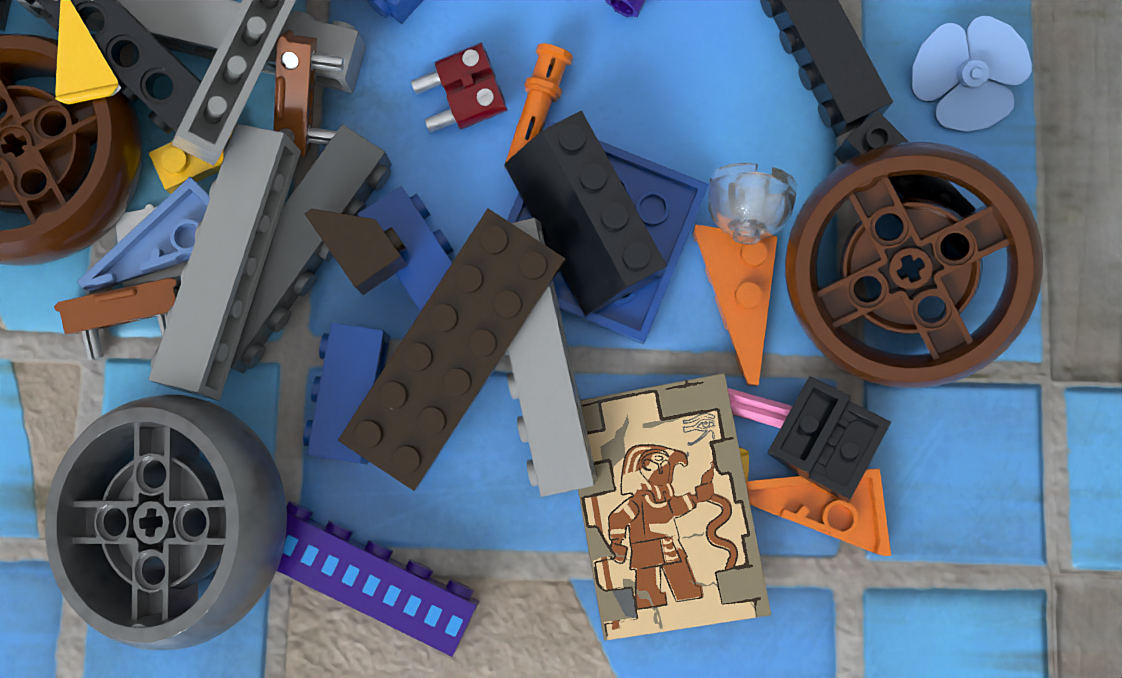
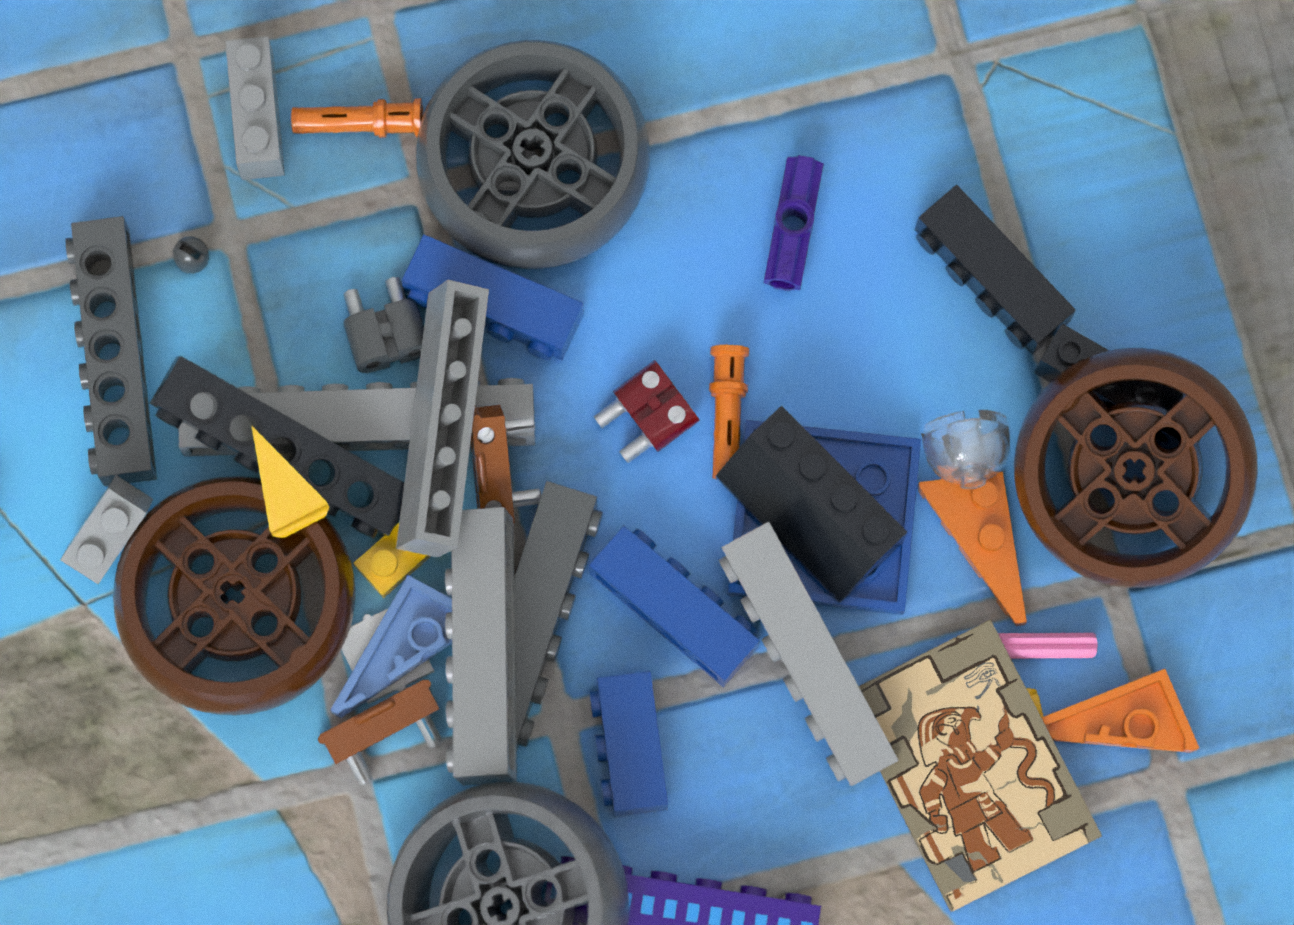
camera: 20 degrees left, 5 degrees down
dark brown slope [304,209,407,295] -> none
dark brown plate [338,208,566,491] -> none
black slope [768,376,891,503] -> none
light blue piece [912,16,1032,132] -> none

